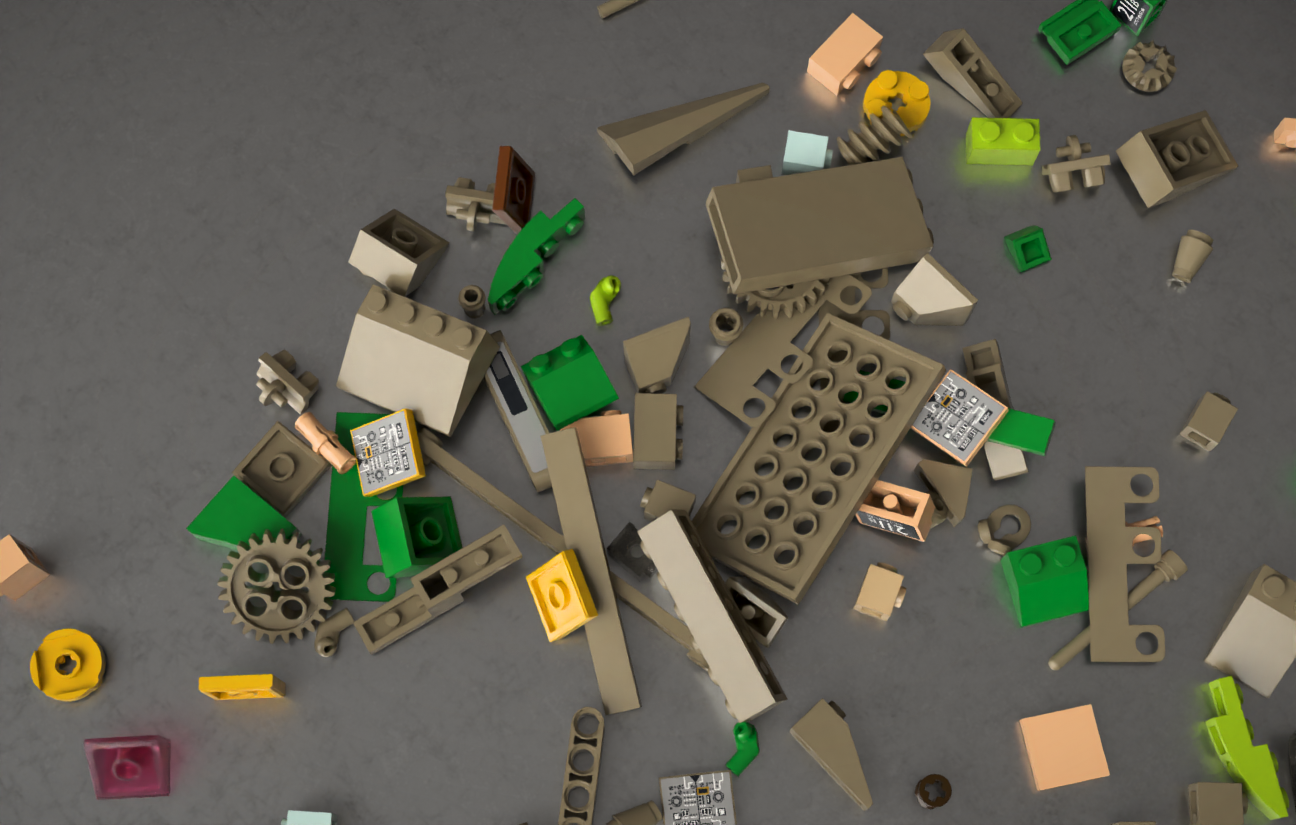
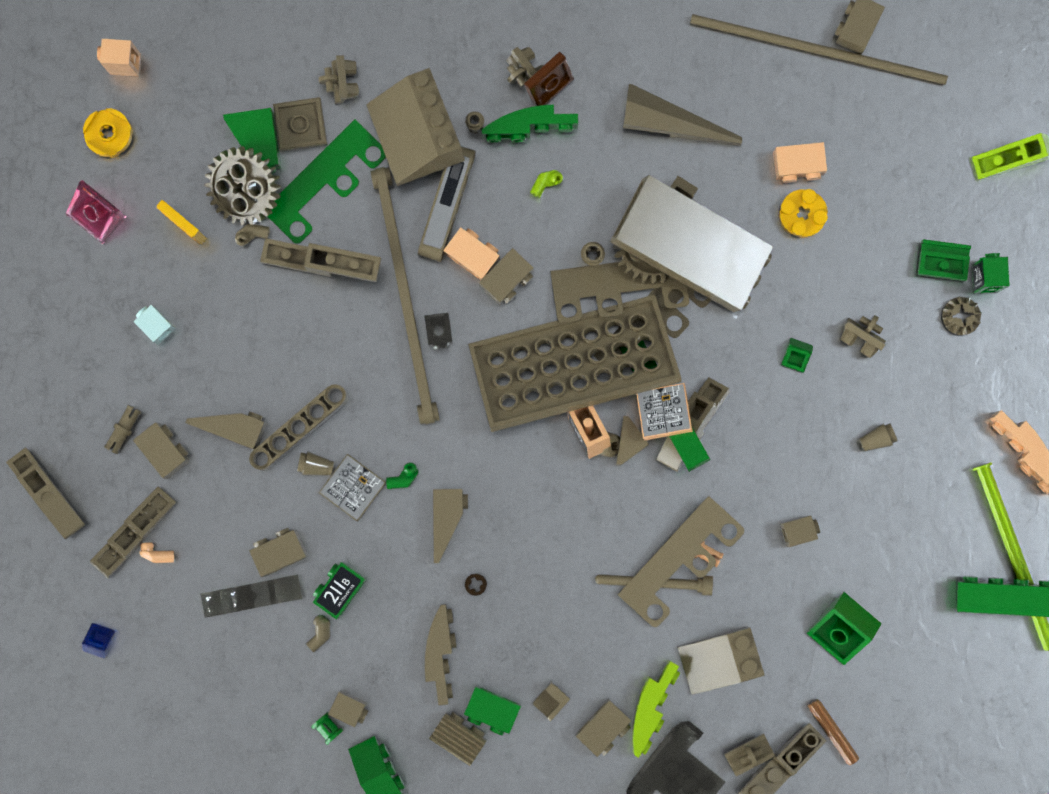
camera: 45 degrees right, 10 degrees up
light nougat pin [294,412,356,474] -> none
dark tan slope [348,209,450,297] -> none
tile [350,408,426,497] -> none
green slope [371,496,463,578] -> none
green slope [521,335,619,431] -> none
yellow tile [526,549,598,642] -> none
dark tan tile [540,427,642,716] -> none
dark tan slope [623,317,691,394] -> none
brick [637,509,787,723] -> none
dark tan brick [640,480,696,522] -> none
dark tan slope [725,576,788,648] -> none
light aqua brick [781,130,833,175] -> none
dark tan piece [836,105,913,165] -> none
tan brick [853,562,907,621] -> none
slope [891,253,978,326] -> none
dark tan slope [923,28,1023,118] -> none
lime brick [966,117,1040,166] -> none
dark tan piece [977,505,1031,556] -> none
green slope [1000,535,1089,628] -> none
light nougat tile [1019,704,1110,791] -> none
dark tan slope [1116,110,1239,208] -> none

